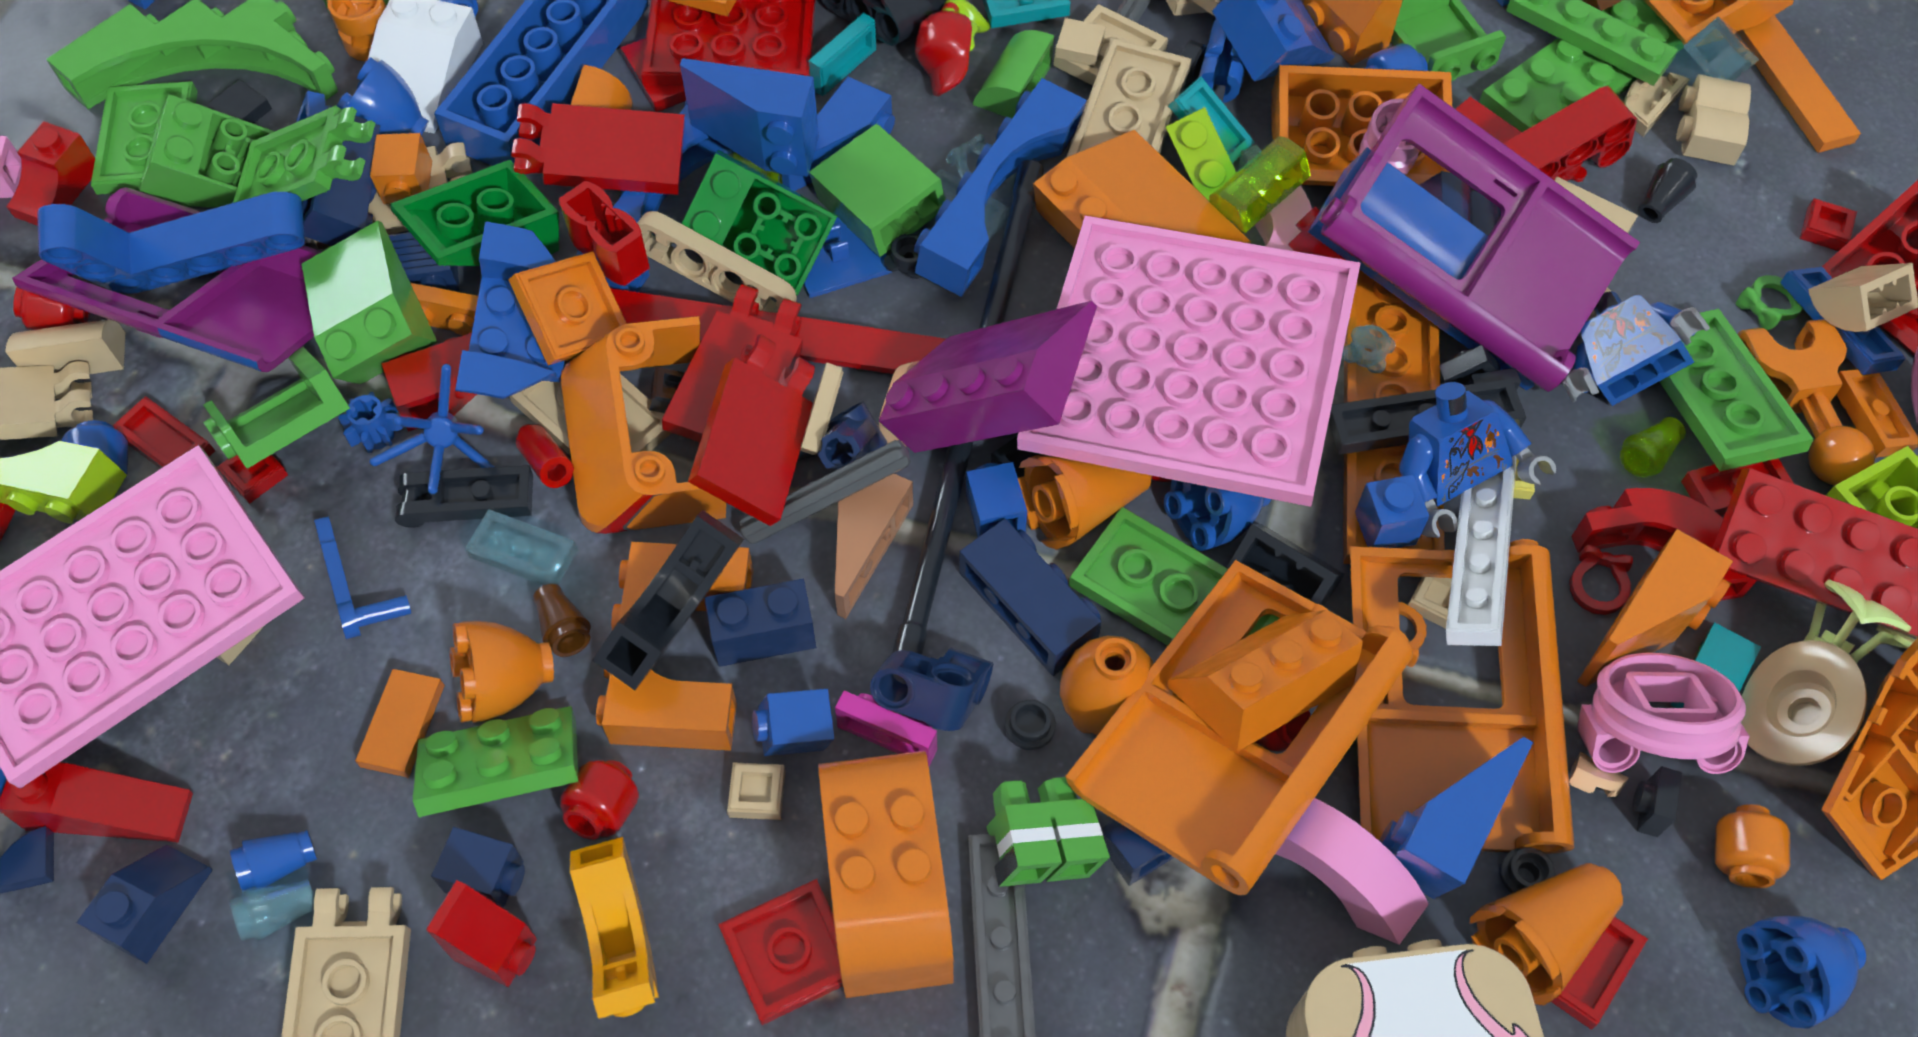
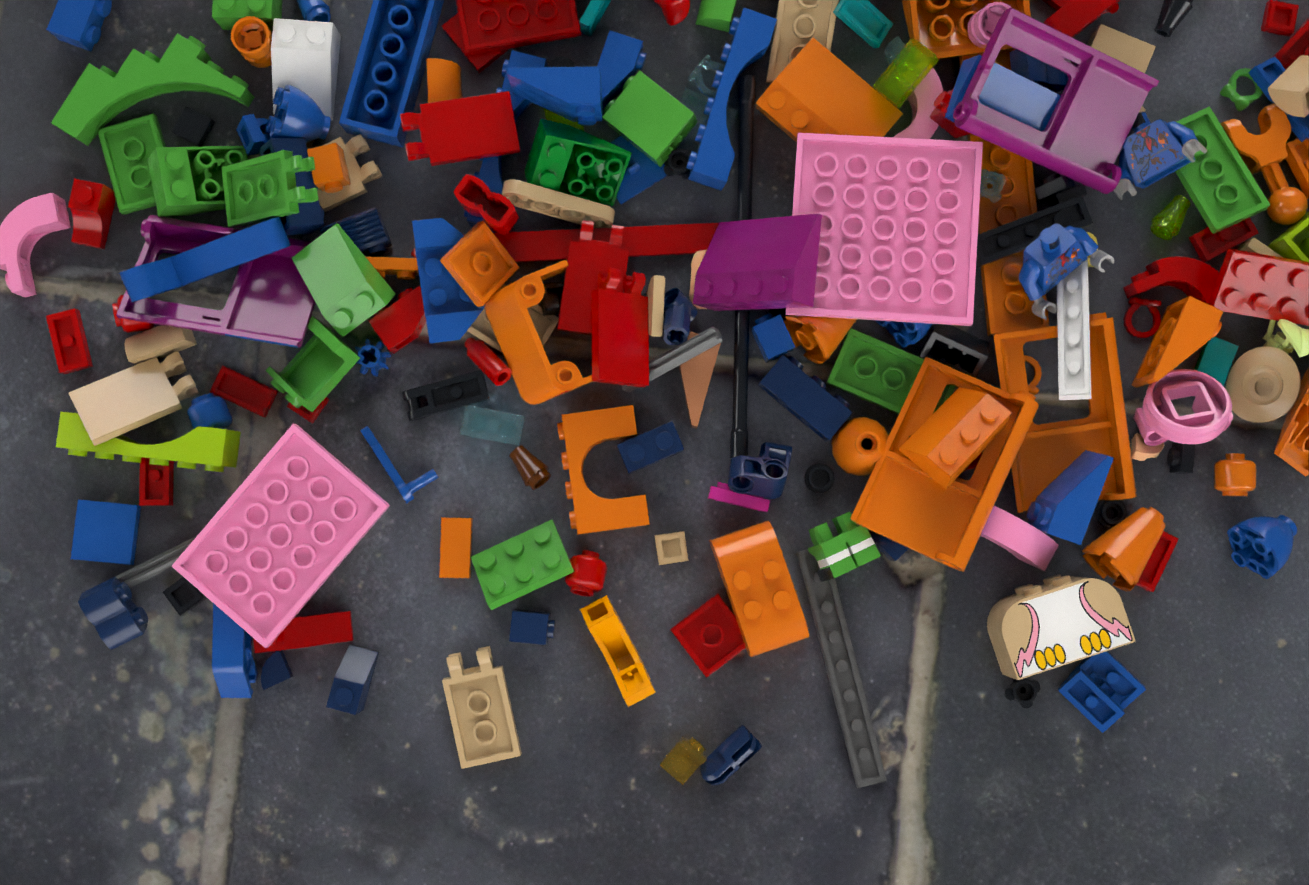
camera: 10 degrees left, 25 degrees up
clear light blue cone [229,879,315,942] -> none
blue cone [230,830,317,891] -> none
blue plant [370,364,495,494] -> none
green slope [390,159,559,266] -> none
red slope [426,880,537,988] -> none
orange piece [449,621,554,723] -> none
black arch [592,510,744,690] -> none
blue brick [752,689,834,756] -> none
lime plate [1166,107,1242,203] -> none
blue brick [1355,474,1430,548] -> none
tan tile [1408,577,1452,629] -> none

